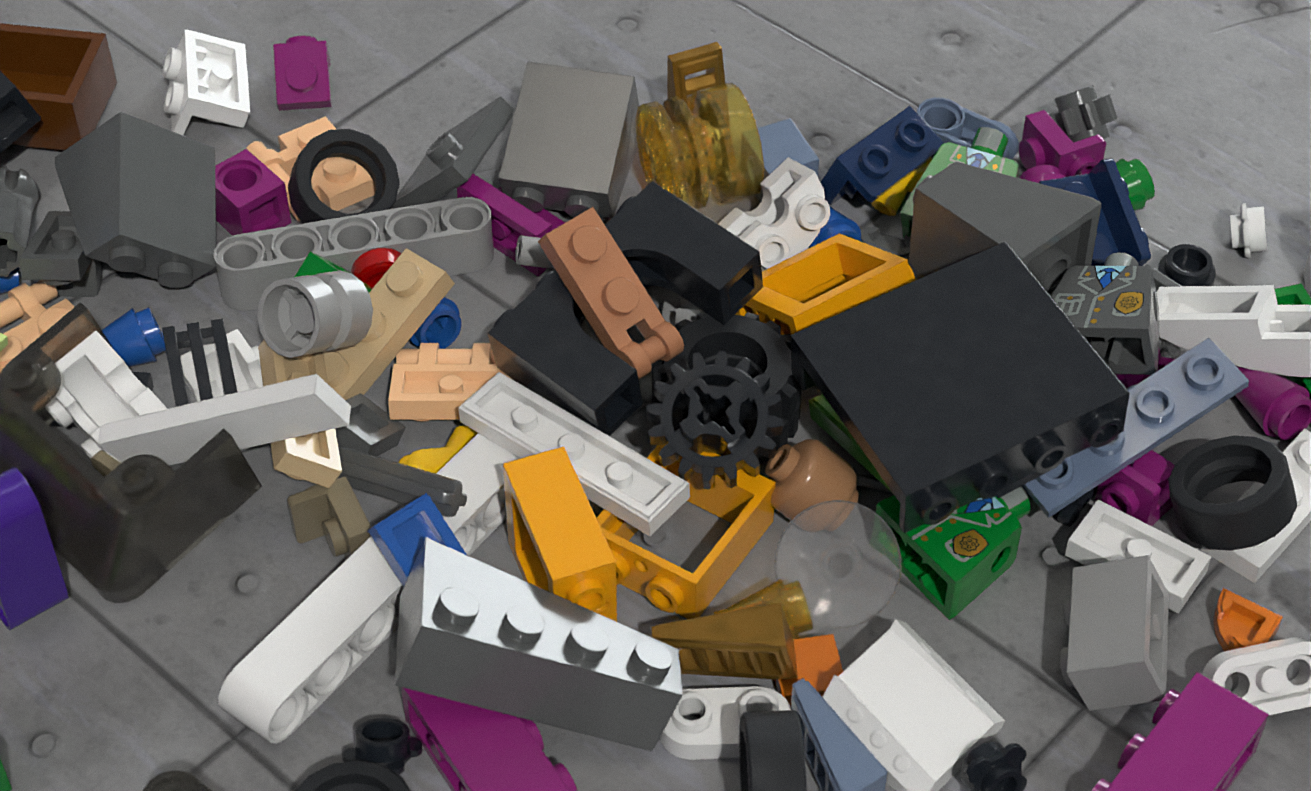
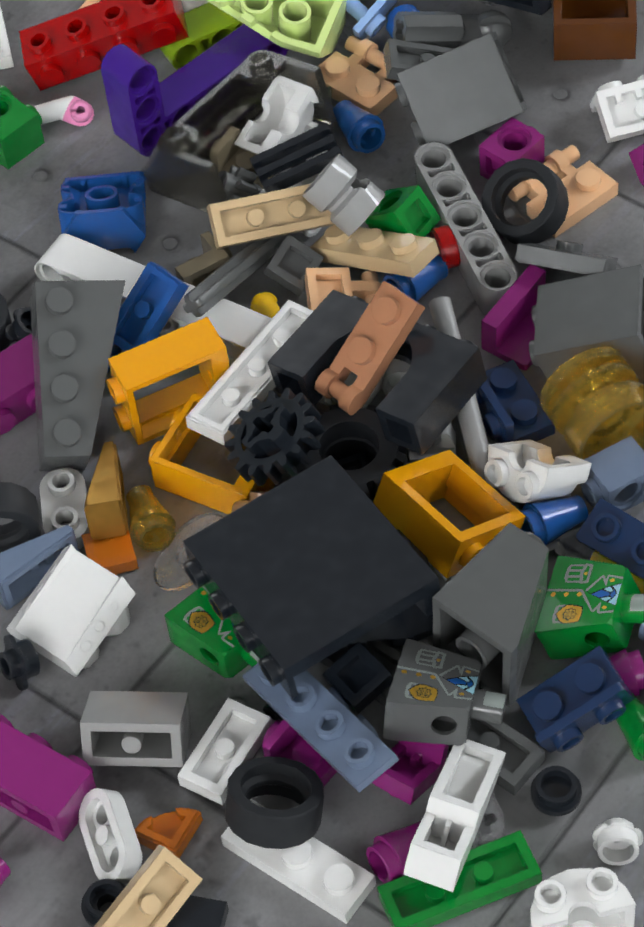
camera: 90 degrees right, 5 degrees up
white tile [98,374,351,473] -> none
none -> blue slope [58,171,146,253]

